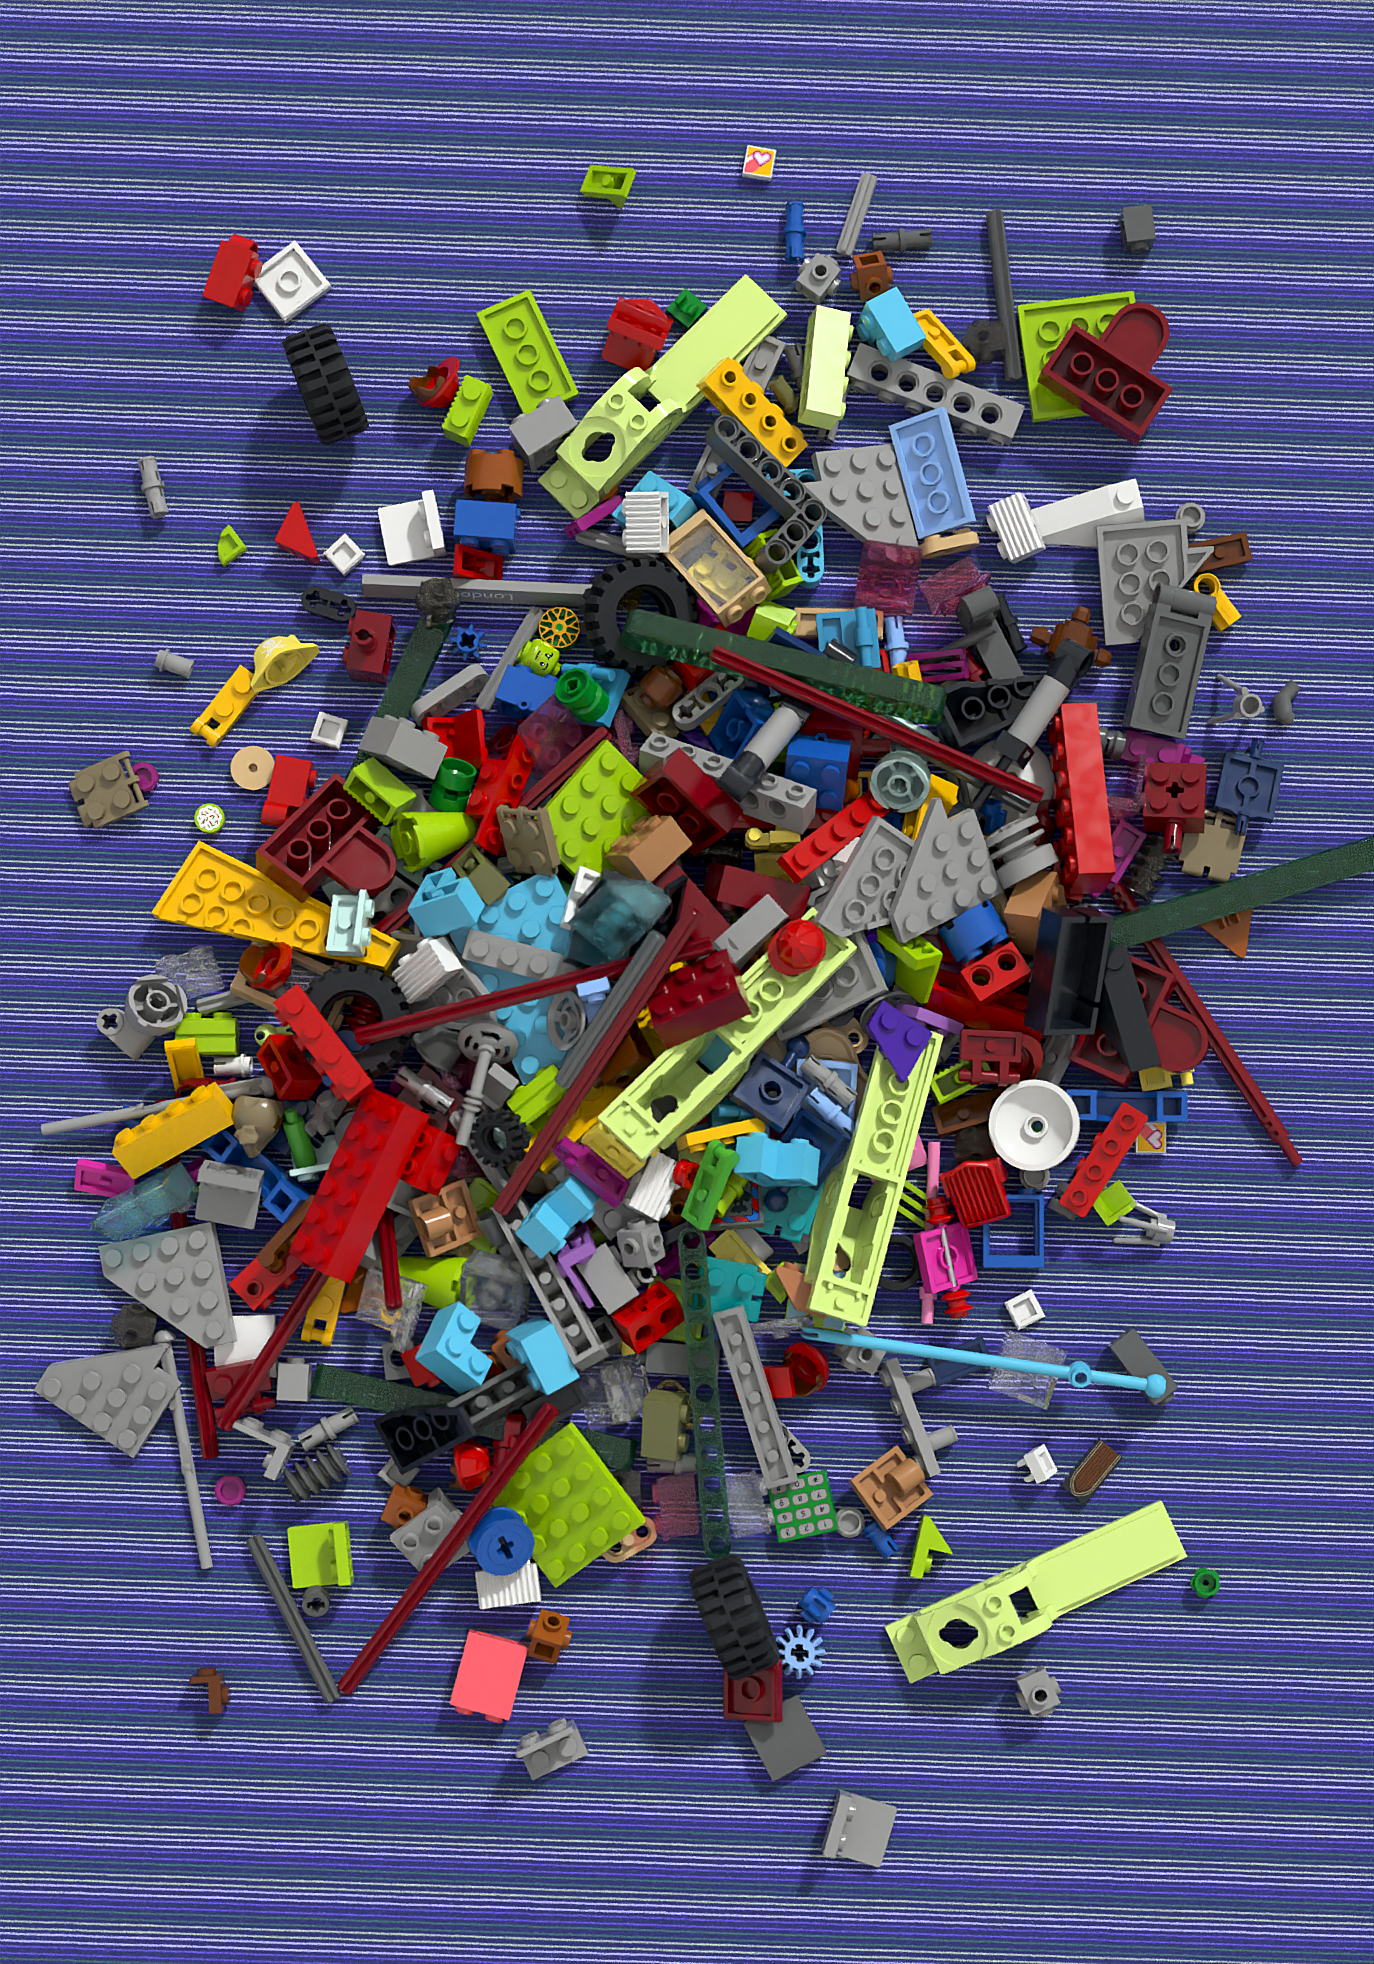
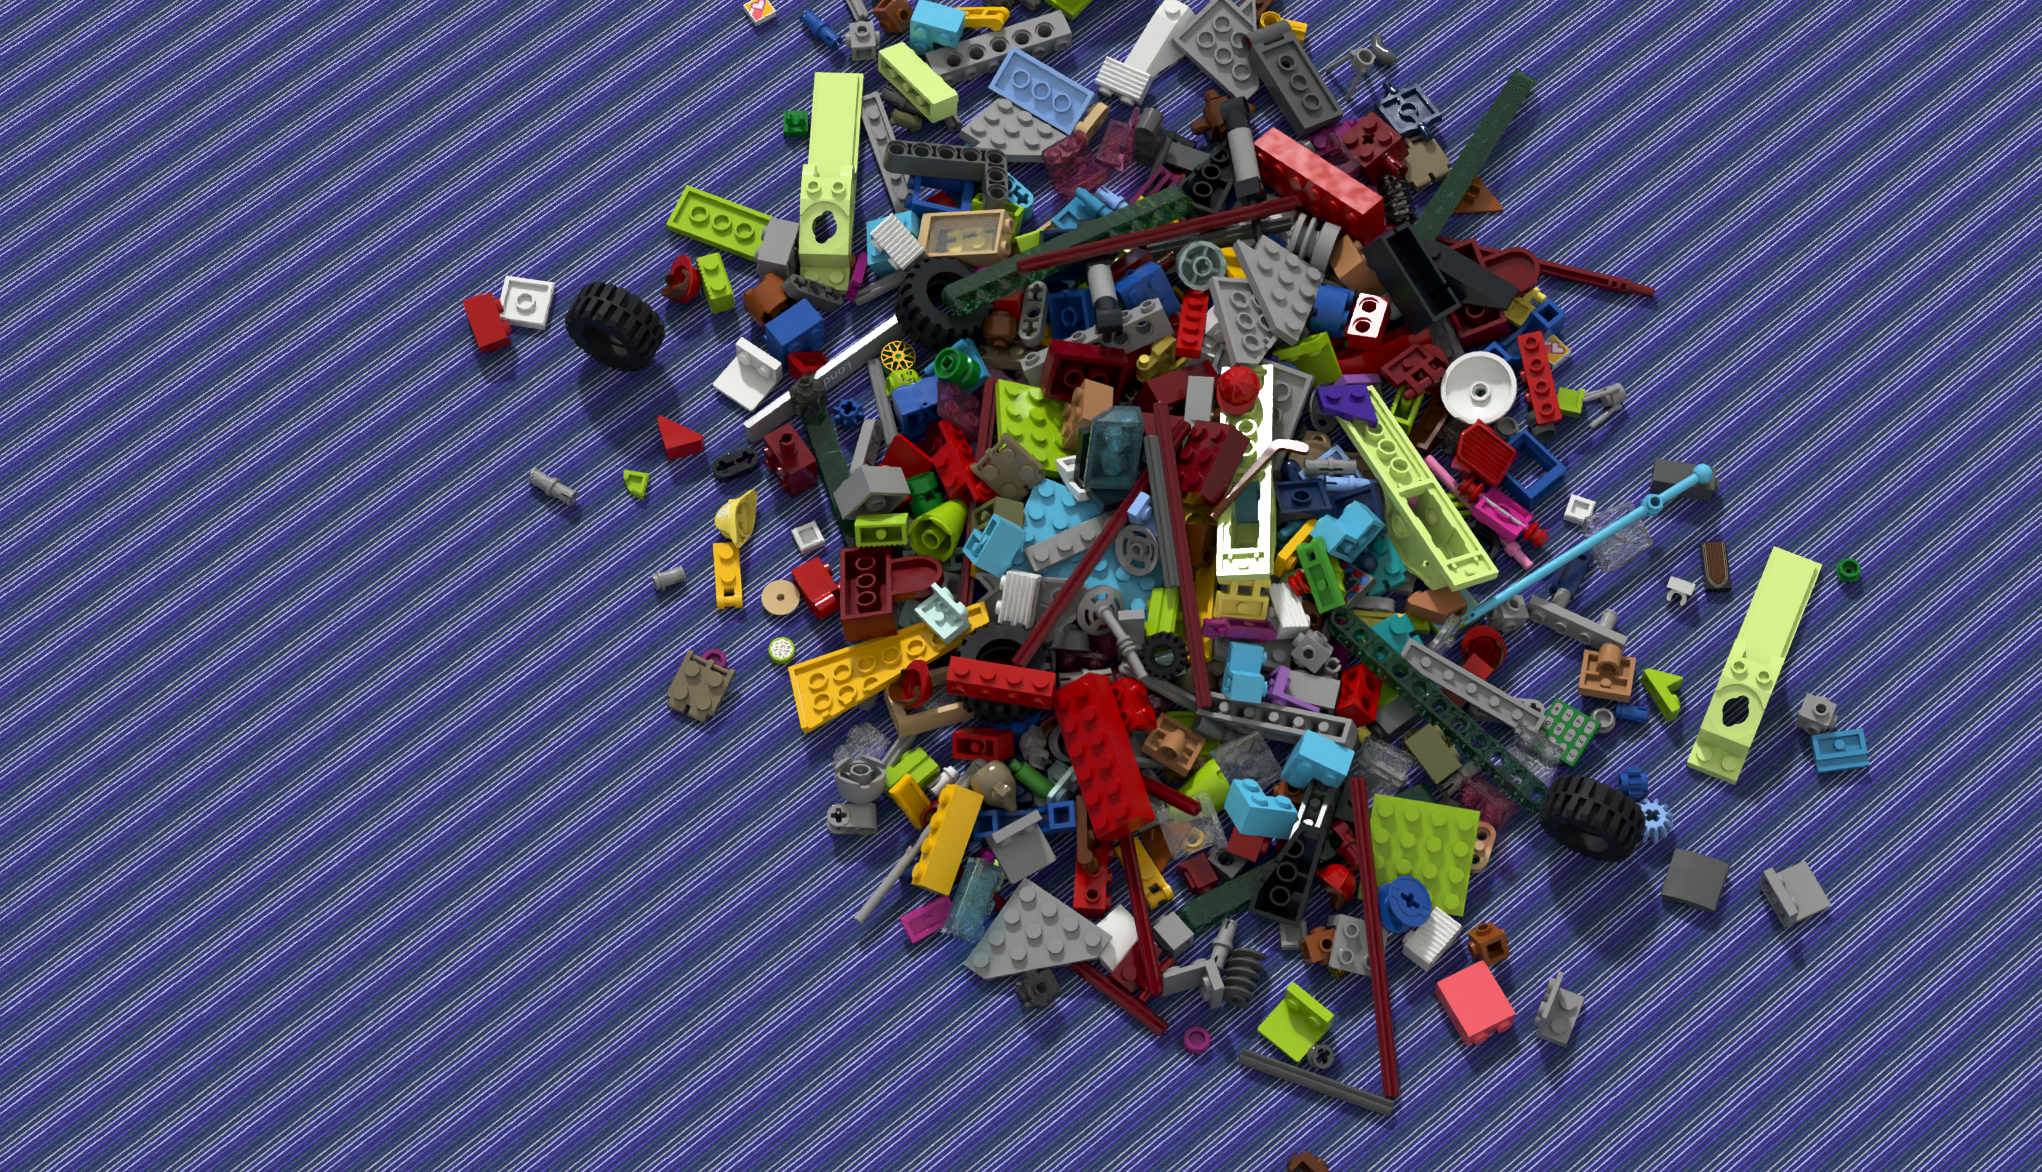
camera: 40 degrees left, 20 degrees down
light grey wing [34,1343,182,1458] -> none
light grey bar [153,1330,213,1569] -> none
yellowish green arm [254,1024,294,1046] -> none
white tile [323,534,366,577] -> none
lime slope [580,165,637,209] -> none
red piece [602,297,674,371] -> none
yellow brick [696,357,808,467] -> none
dark red plate [723,1659,782,1723] -> none
none -> dark grey beam [782,274,843,312]
none -> dark red window [1176,853,1218,898]
none -> piece [1207,439,1309,523]
none -> dark azure plate [1809,728,1870,774]

